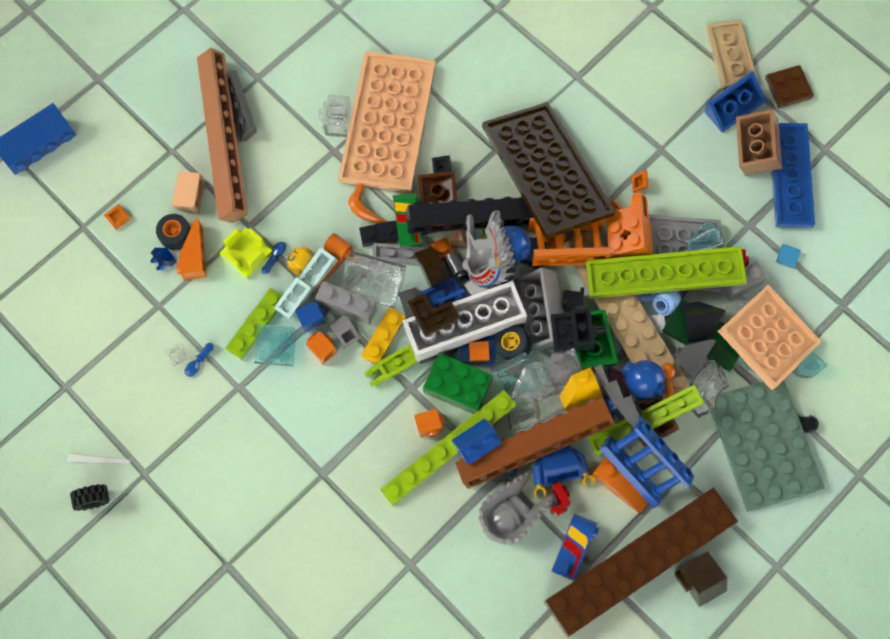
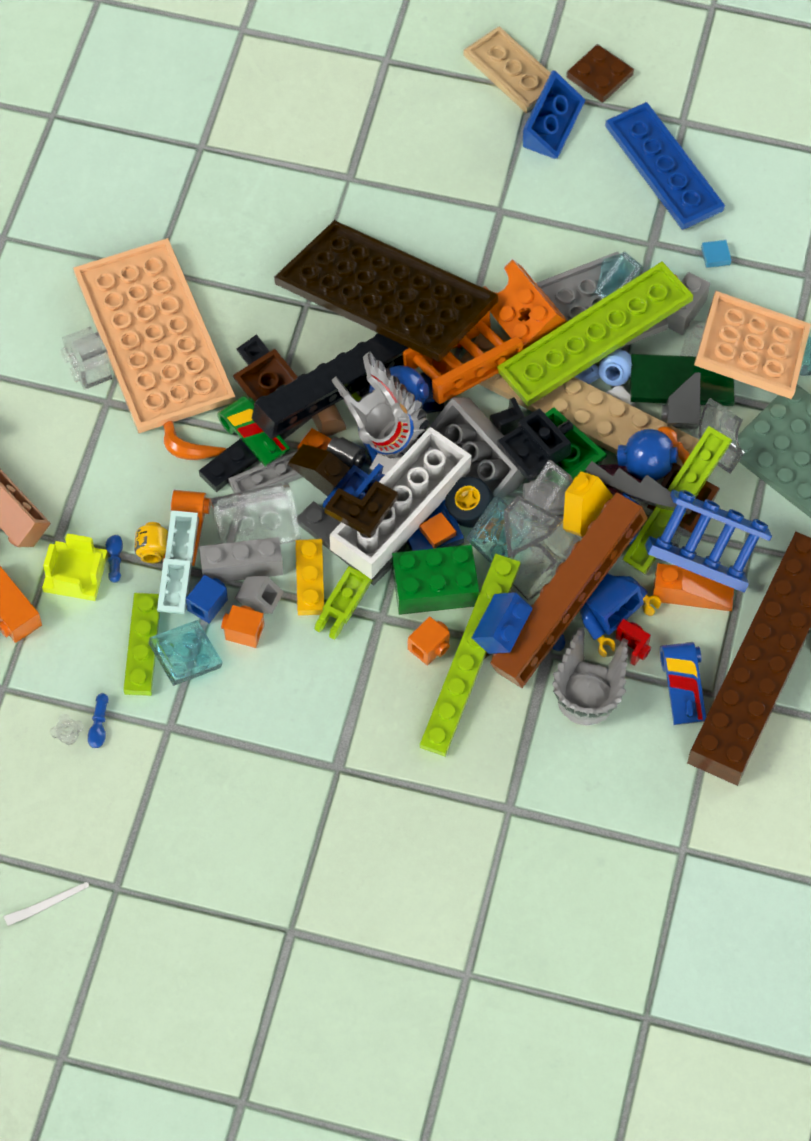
camera: 35 degrees left, 10 degrees down
black tyre [70,484,110,511] -> none
orange slope [632,170,649,193] -> none
black slope [679,301,726,342] -> none
medium nougat brick [736,109,782,176] -> none

